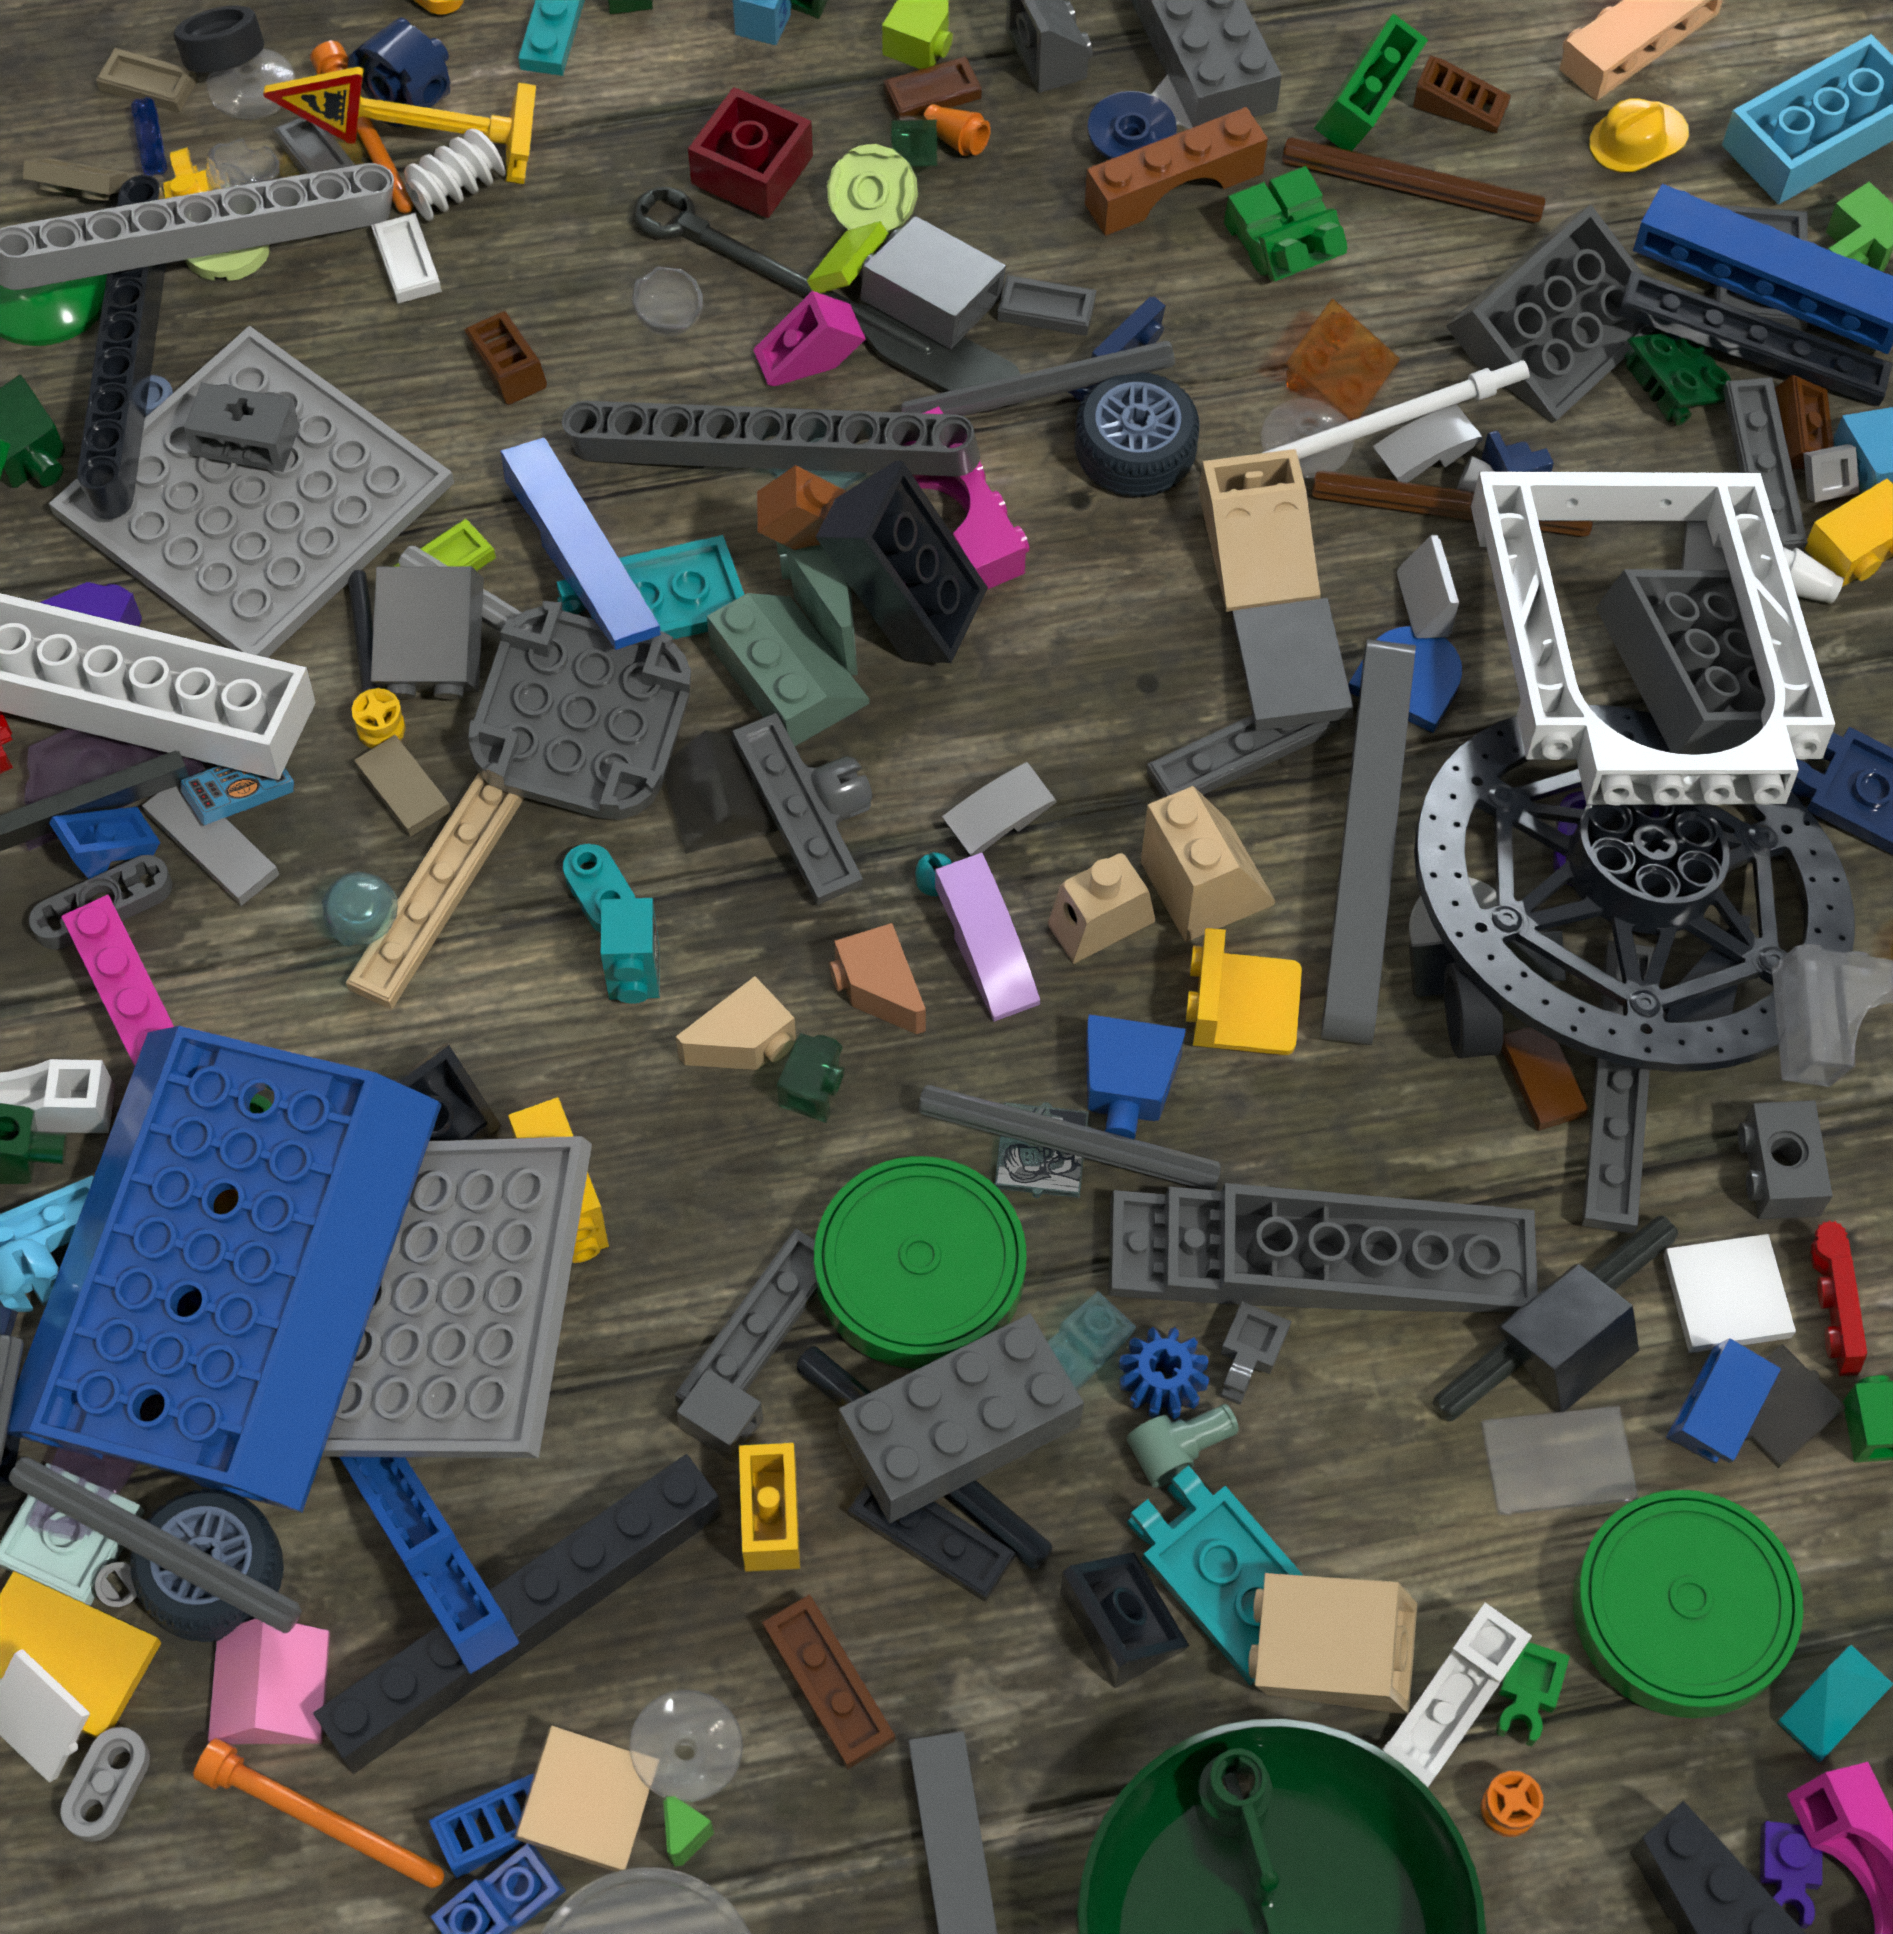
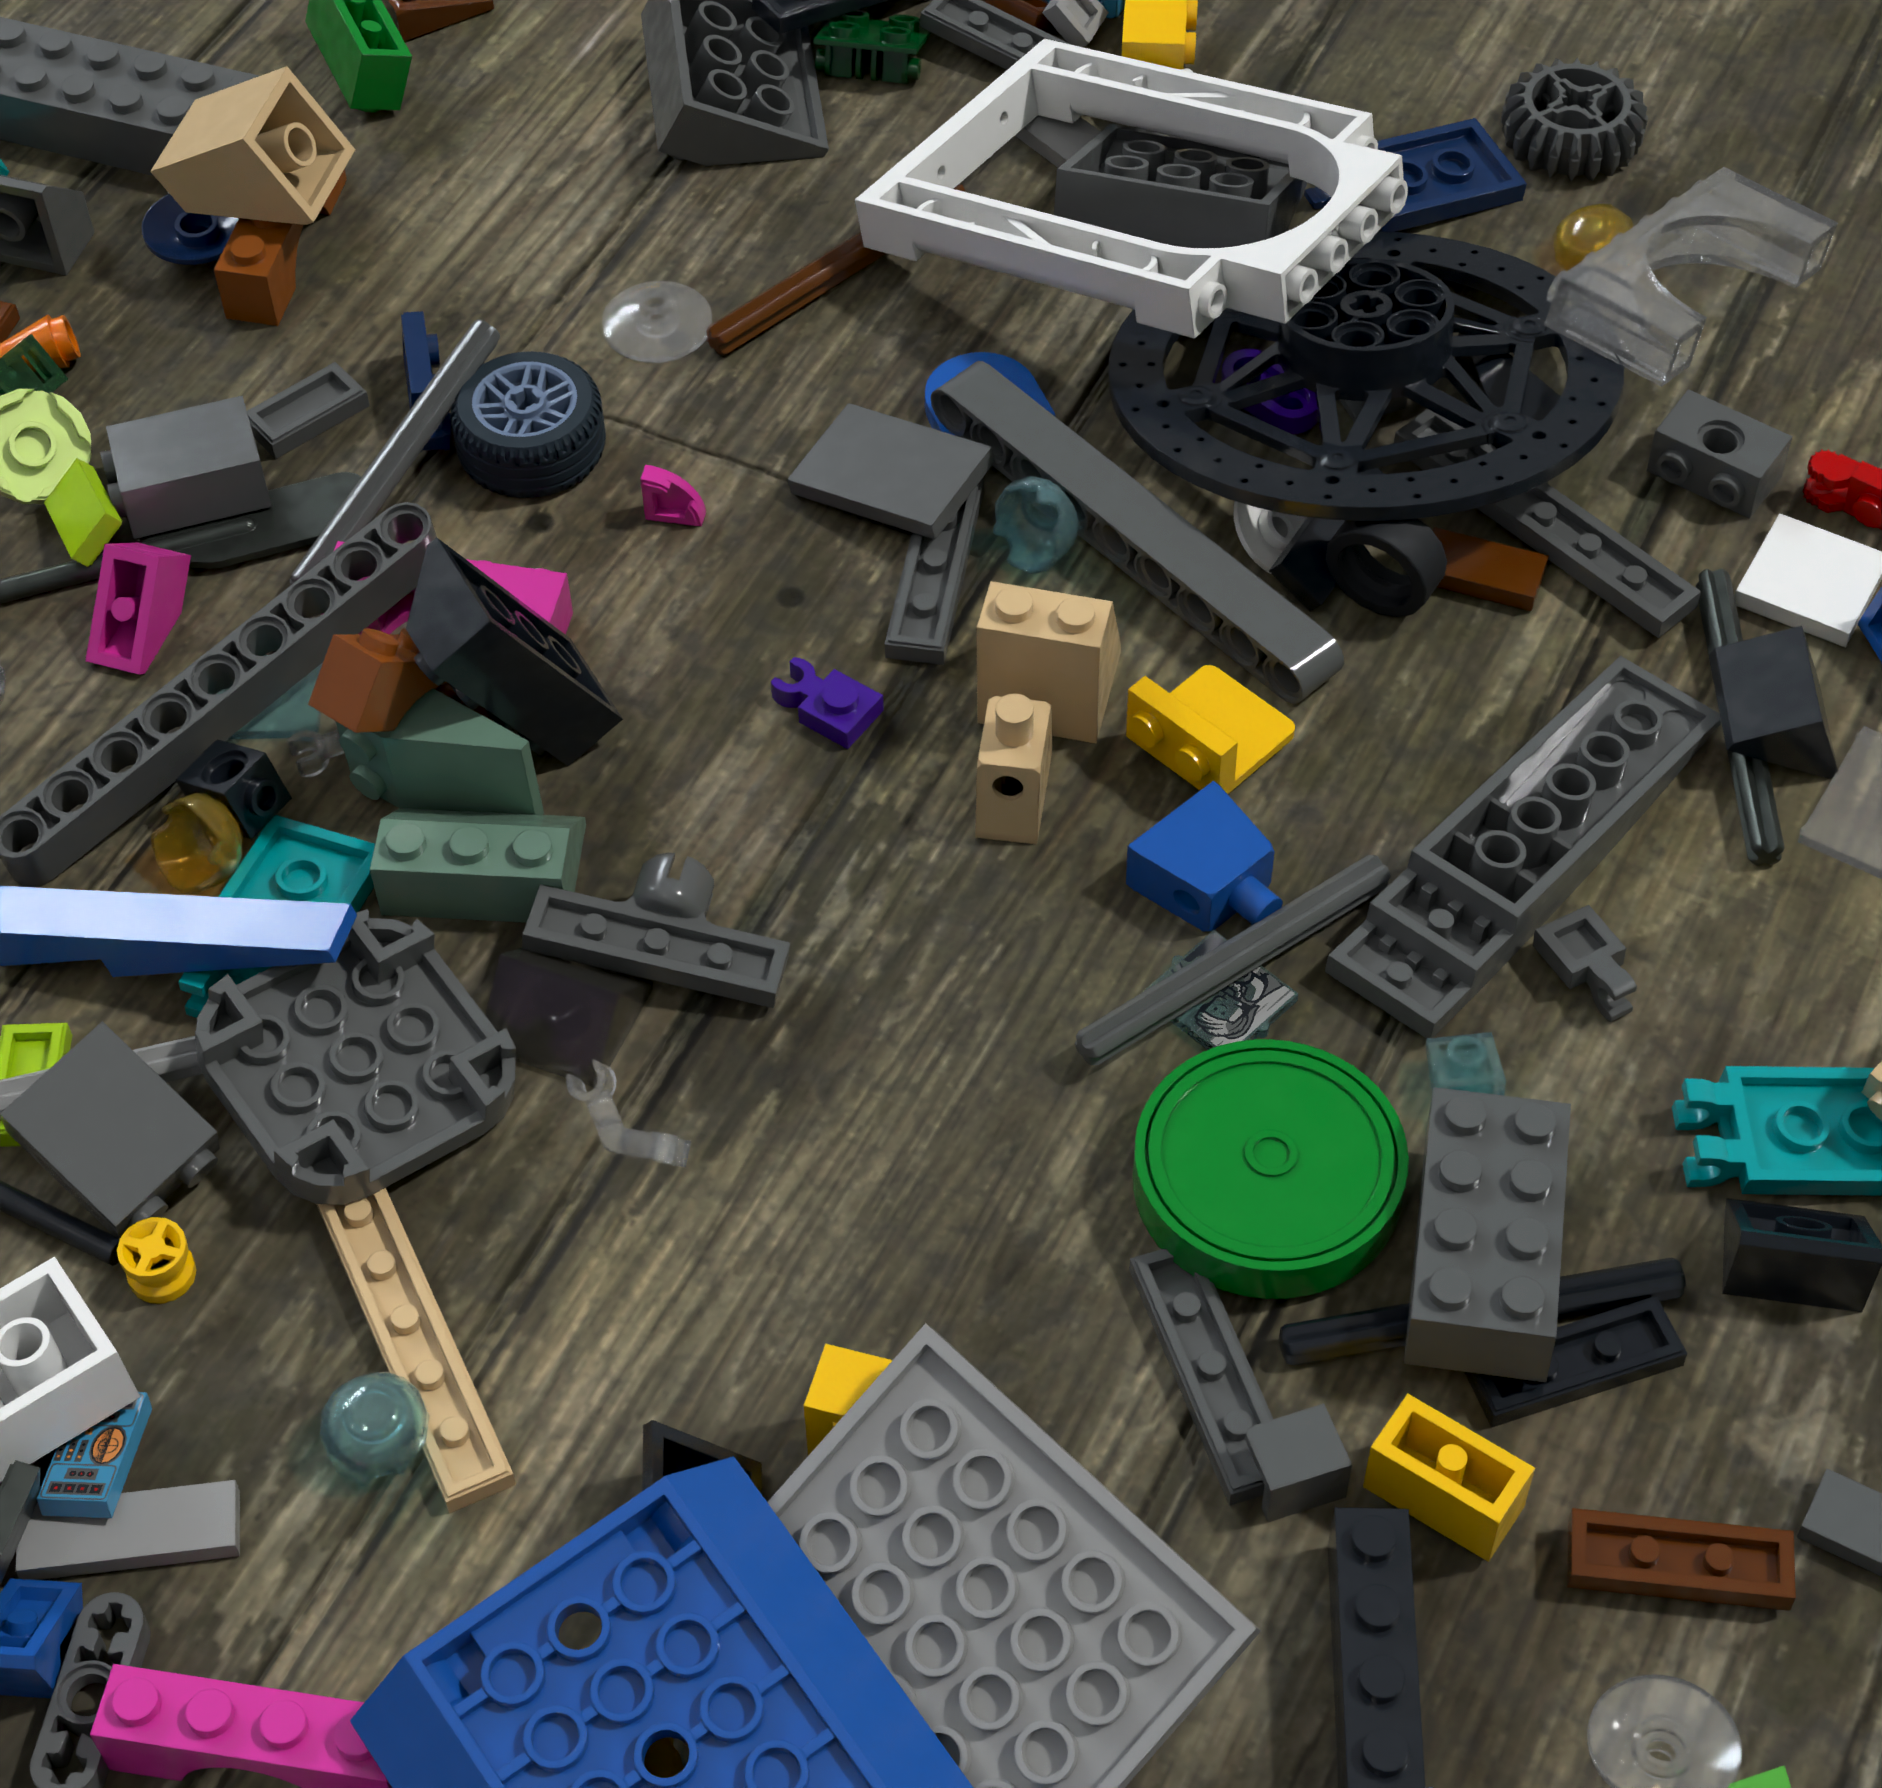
camera: 50 degrees left, 10 degrees down
dark tan tile [354,735,451,837] -> none
teal plate [563,844,635,933] -> none
teal brick [601,898,660,1004] -> none
tan slope [675,976,796,1070] -> none
clear green brick [777,1033,845,1123] -> none
nougat slope [829,923,926,1034] -> none
teal hinge [915,852,952,896] -> none
lavender slope [935,853,1040,1022] -> none
light grey slope [942,762,1057,856] -> none
blue gear [1119,1327,1209,1420] -> none
sand green pin [1126,1404,1239,1488] -> none
tan slope [1198,449,1320,612] -> none
green hips [1223,166,1348,282] -> none
white bar [1263,360,1530,459] -> none
reddish brown axle [1282,137,1545,223] -> none
clear orange hinge [1285,298,1400,421] -> none
light grey slope [1373,404,1483,483] -> none
light grey slope [1397,535,1459,638] -> none
light grey hinge [1456,456,1494,492] -> none
dark blue panel [1482,430,1554,472] -> none
none -> tan slope [150,66,356,225]
none -> clear yellow hair [151,793,243,895]
none -> black brick [176,739,292,839]
none -> clear arm [566,1059,691,1167]
none -> dark pink tile [640,465,706,527]
none -> dark purple plate [771,657,884,749]
none -> clear light blue hair [993,476,1079,575]

